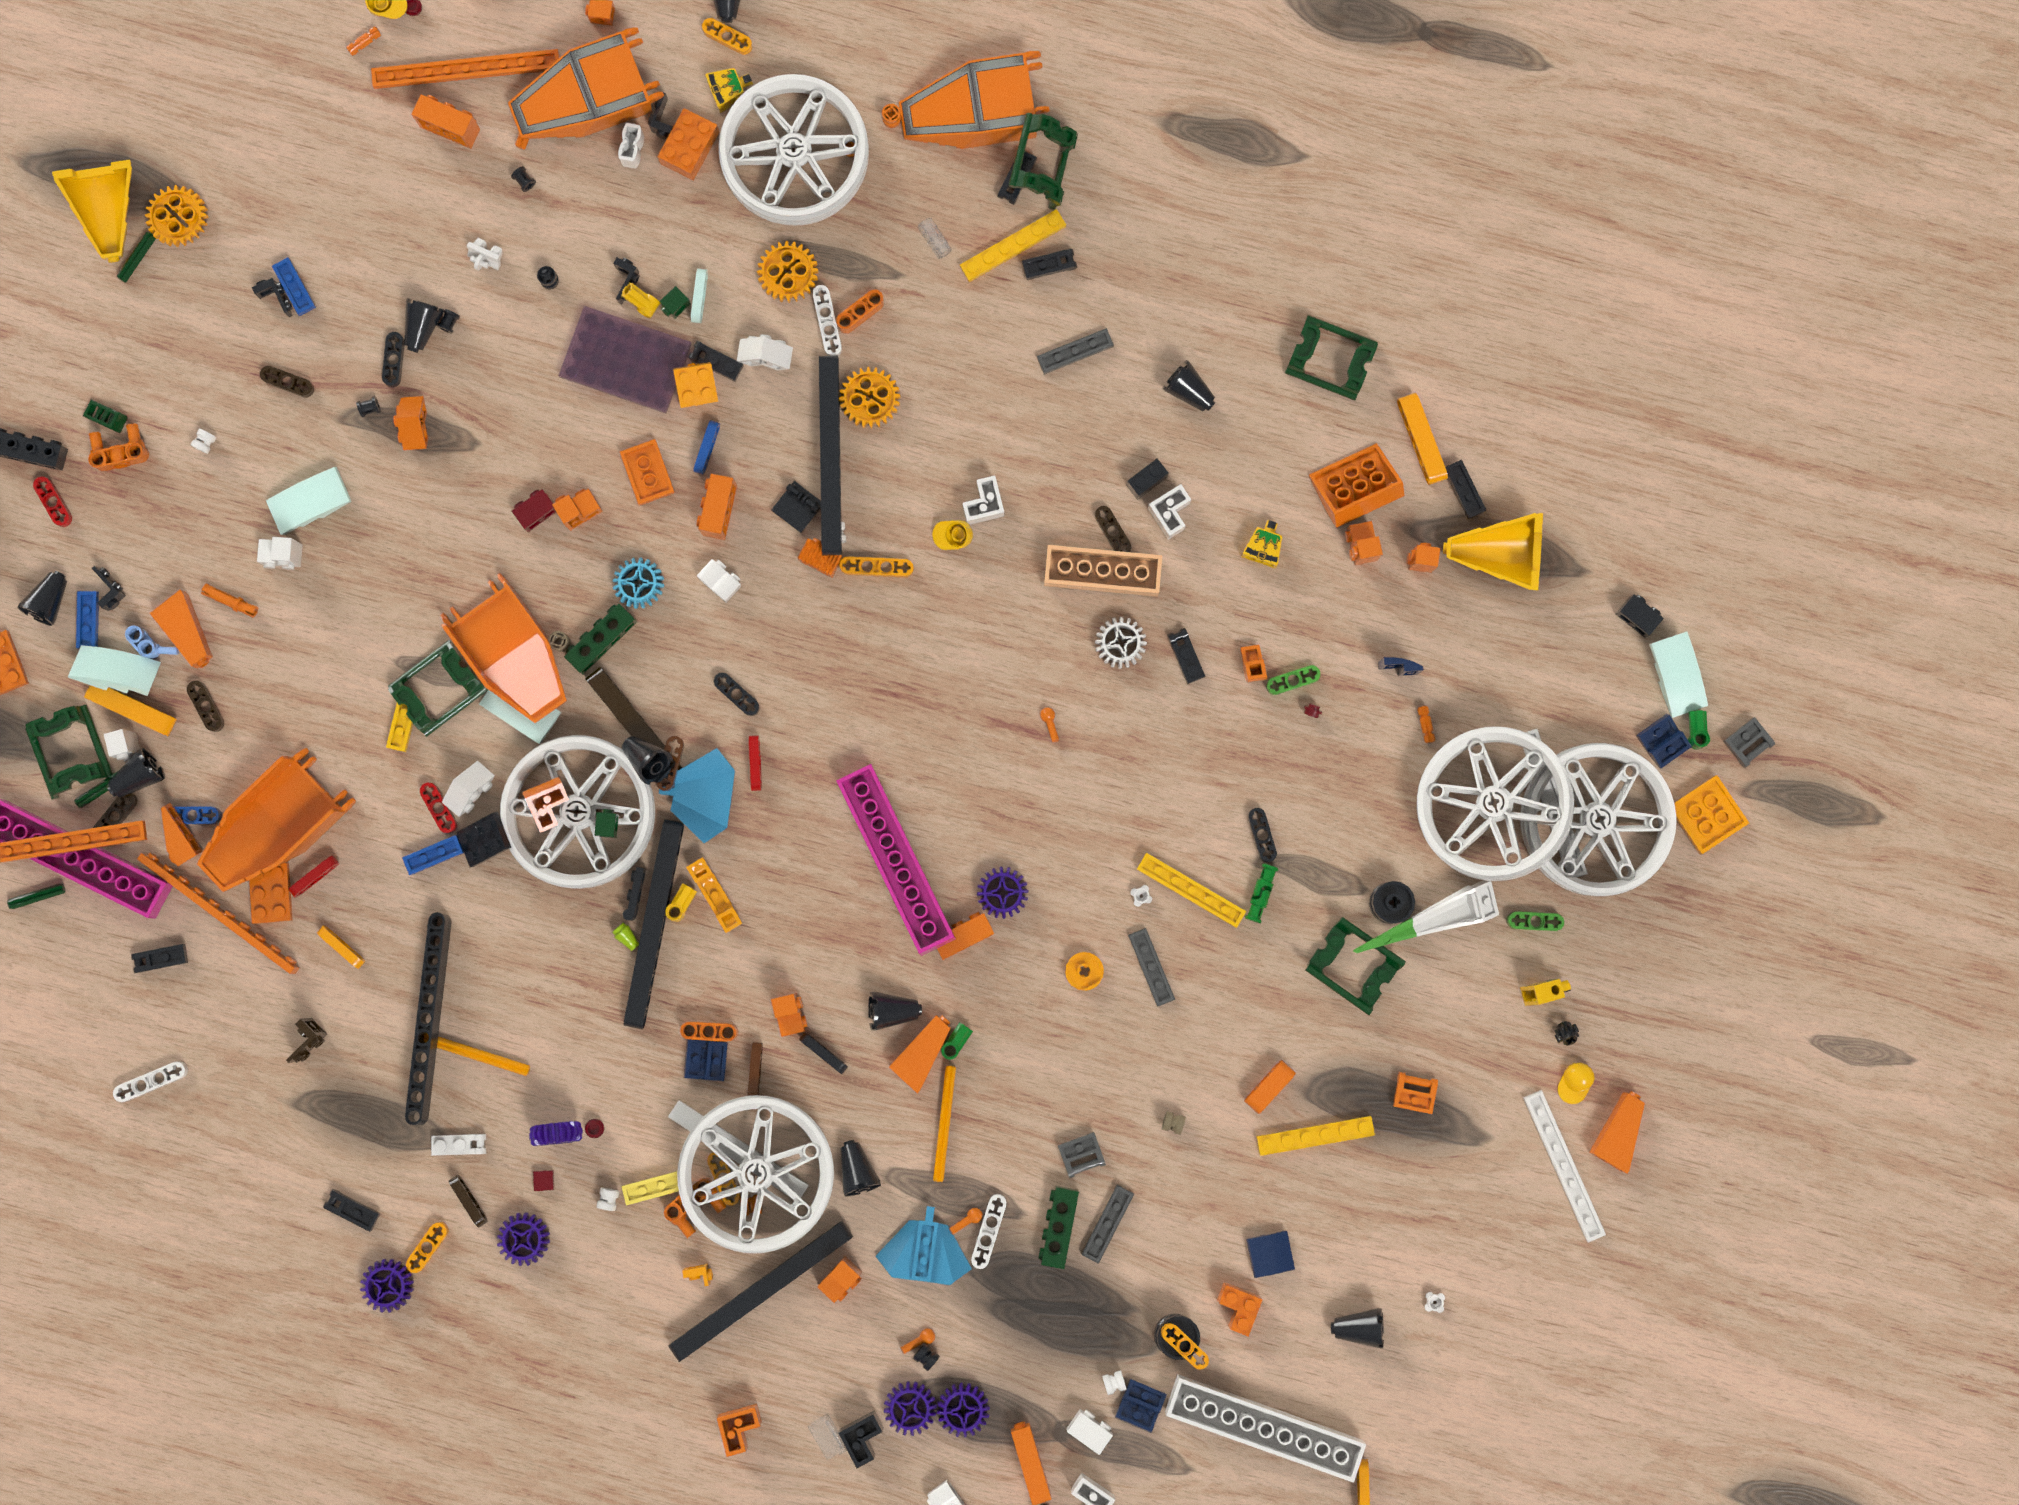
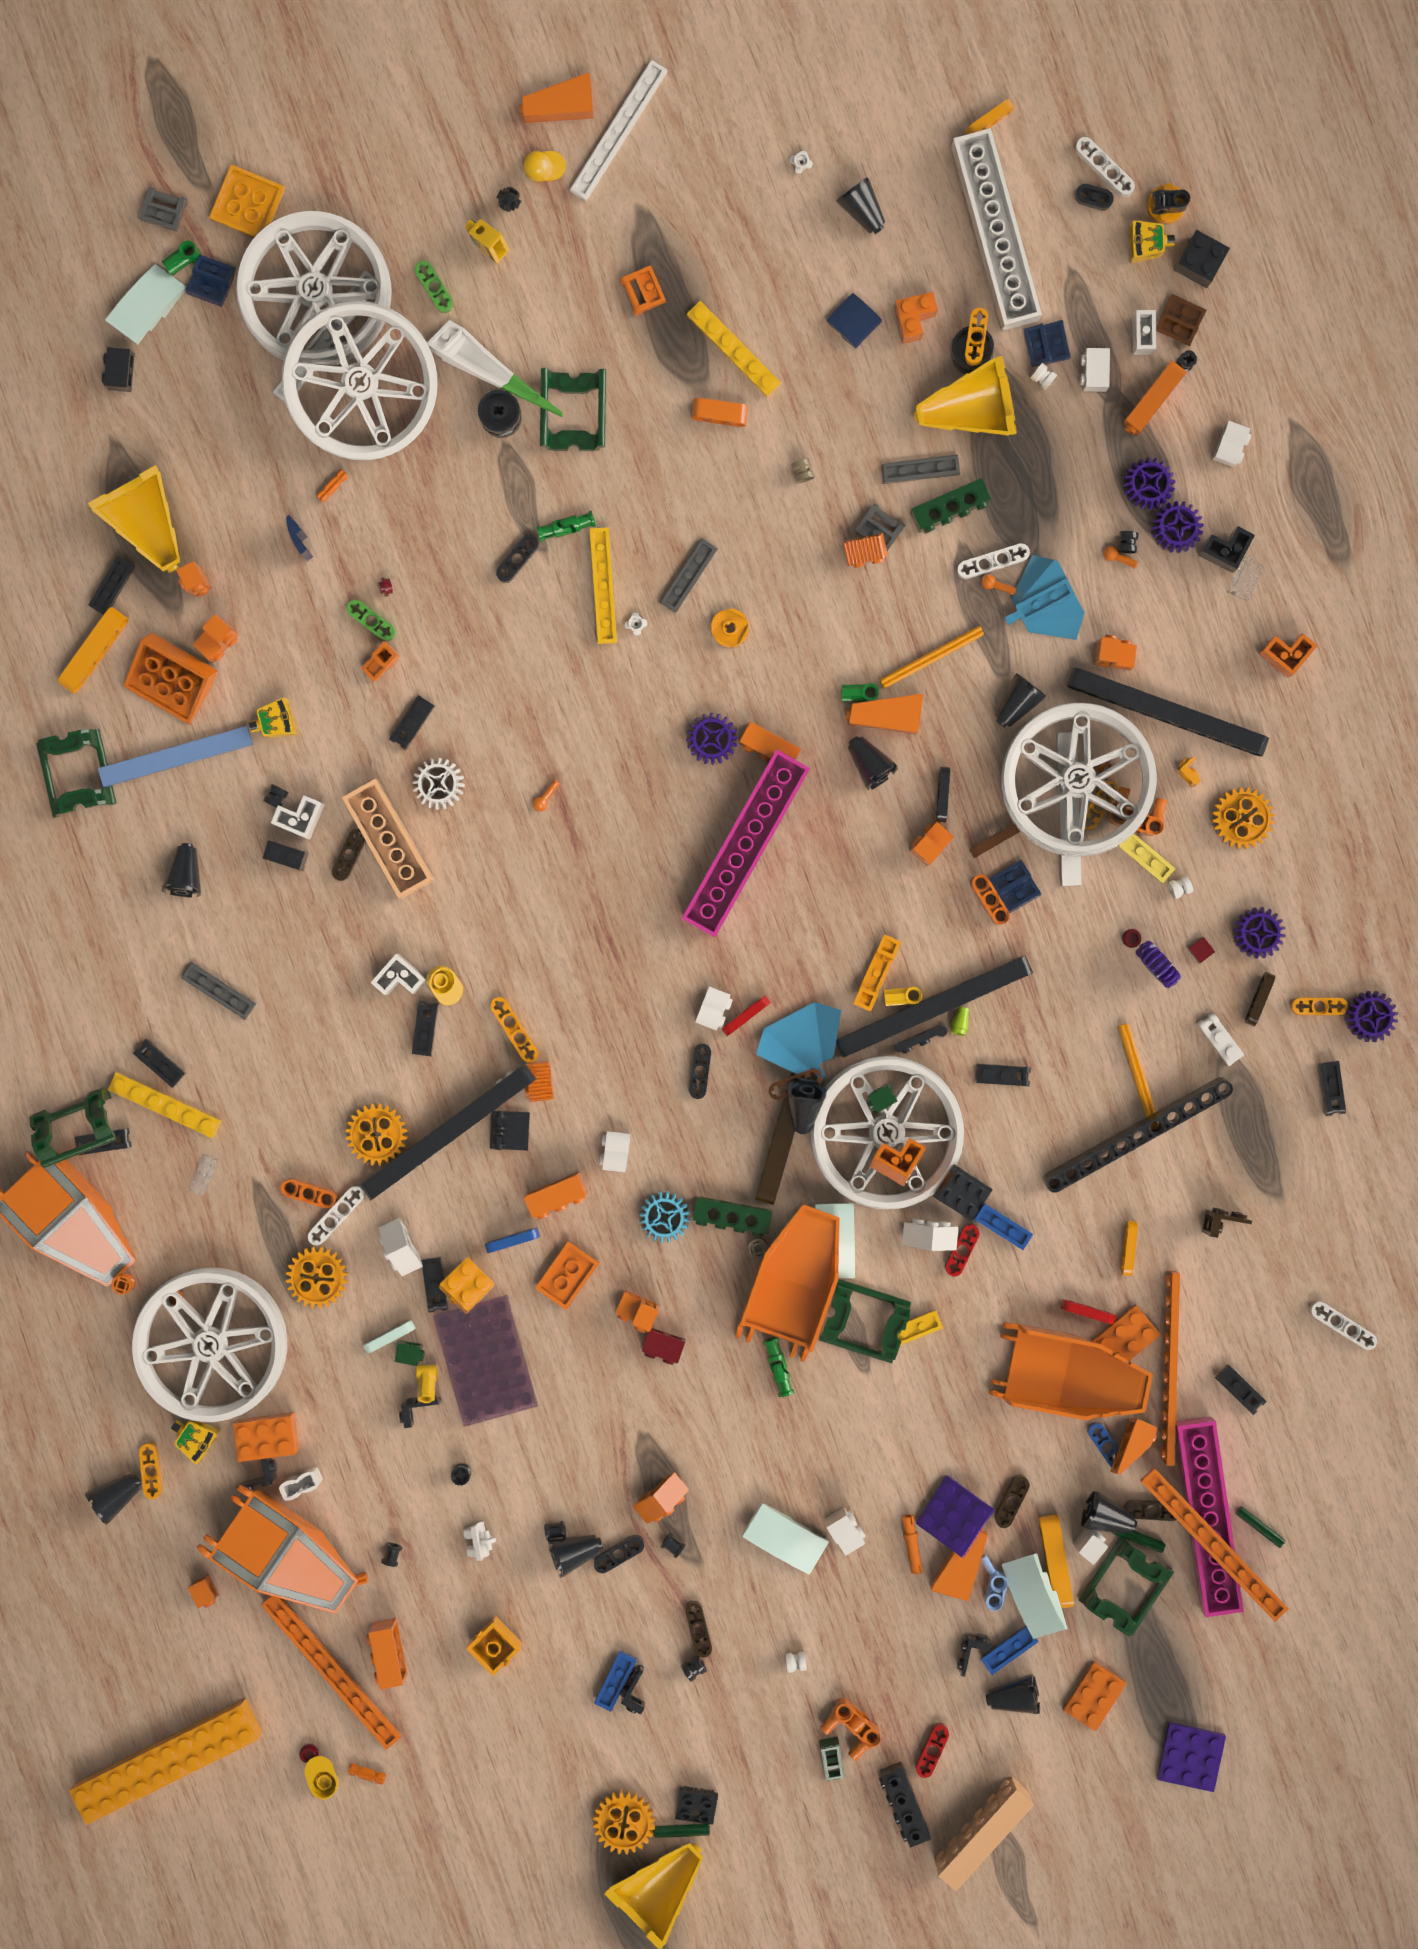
camera: 120 degrees left, 5 degrees up
none -> medium blue tile [98,726,253,788]
none -> black wheel [263,784,289,808]
none -> black plate [412,1001,439,1057]
none -> light orange brick [466,1616,522,1676]
none -> black hinge [675,1786,718,1825]
none -> black wheel [681,1655,707,1682]
none -> white brick [695,986,733,1031]
none -> green piece [762,1337,795,1397]
none -> orange brick [843,533,888,568]
none -> yellow cone [914,356,1017,436]
none -> dark purple plate [915,1475,995,1558]
none -> black plate [976,1064,1031,1087]
none -> light orange gear [1211,787,1275,849]

